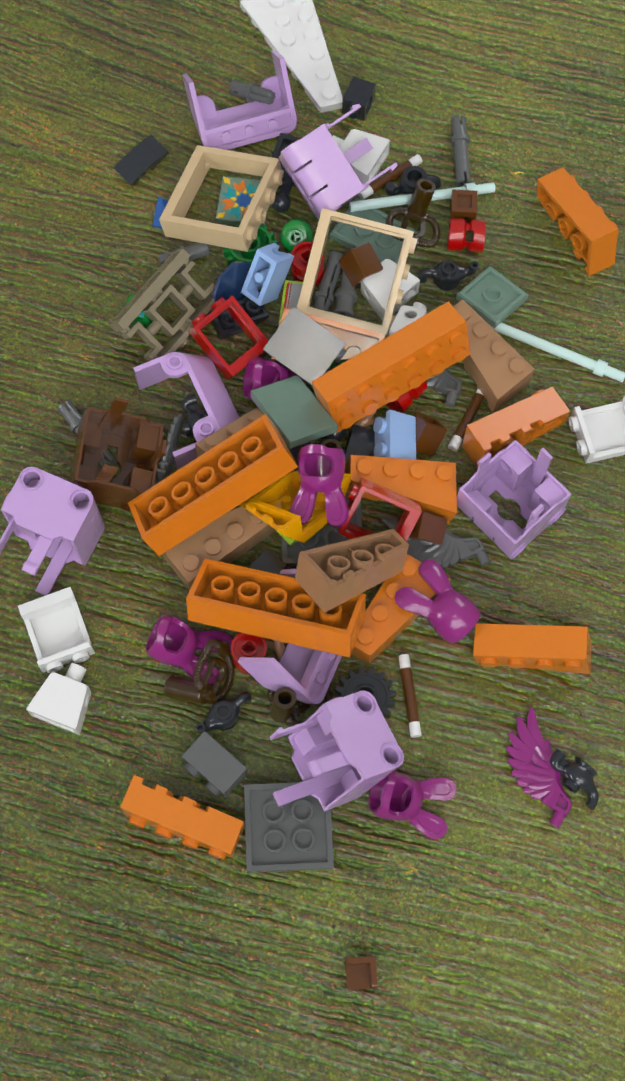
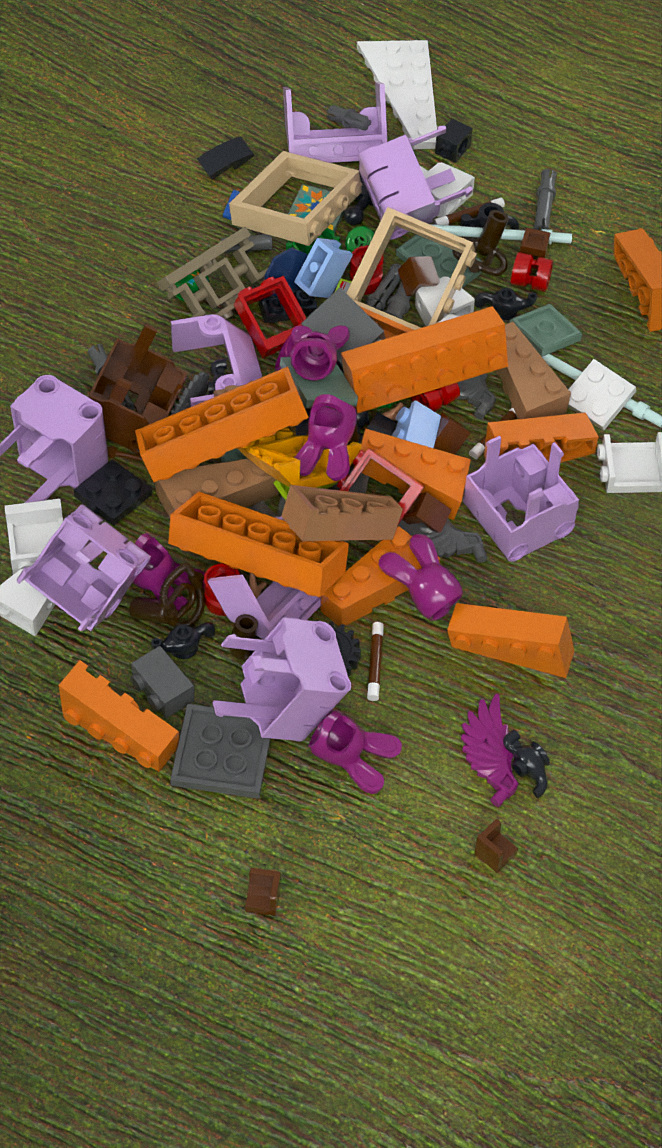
camera: 10 degrees right, 15 degrees down
none -> lavender piece [17,504,151,631]
none -> black plate [64,459,152,526]
none -> reddish brown hinge [107,446,144,462]
none -> magenta piece [290,325,350,381]
none -> reddish brown panel [474,819,518,873]
none -> white plate [568,359,636,431]

